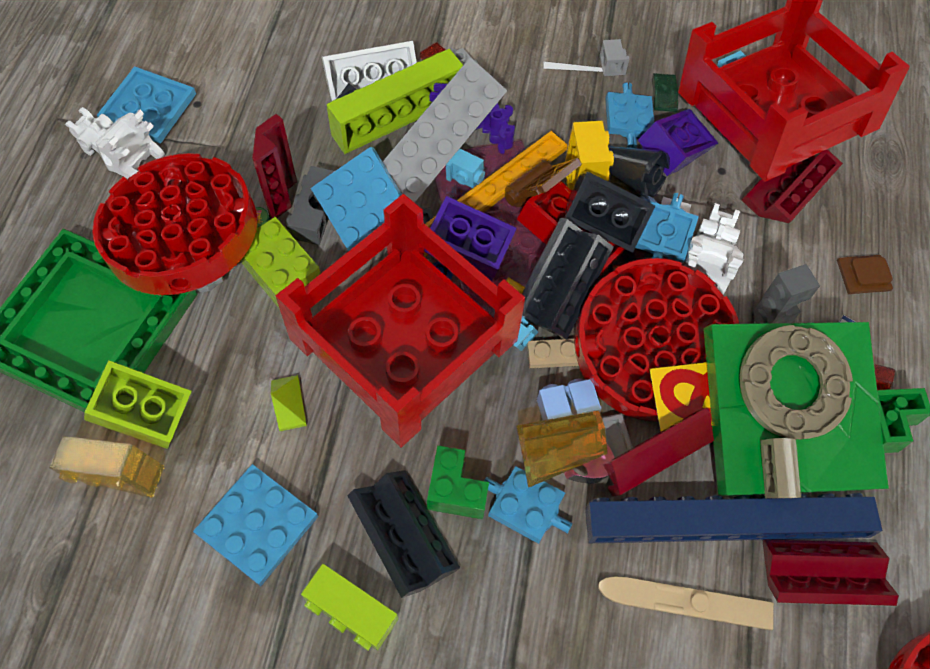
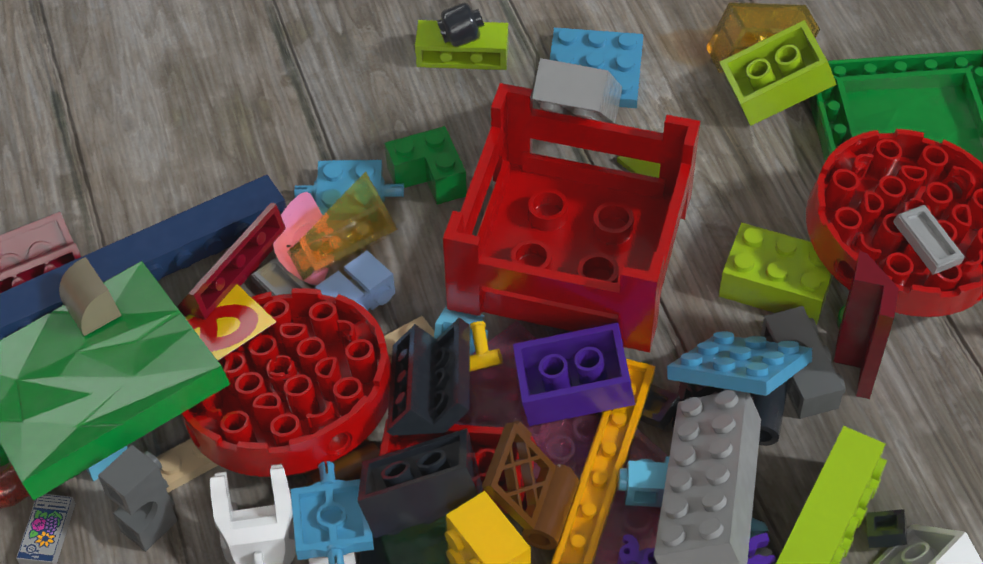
camera: 155 degrees right, 10 degrees down
black slope [347,470,460,598] -> none
tan piece [598,577,774,631] -> none
dark tan plate [740,325,853,440] -> none
none -> black head [437,2,485,47]
none -> light grey brick [532,58,623,123]
none -> light grey tile [893,205,965,275]

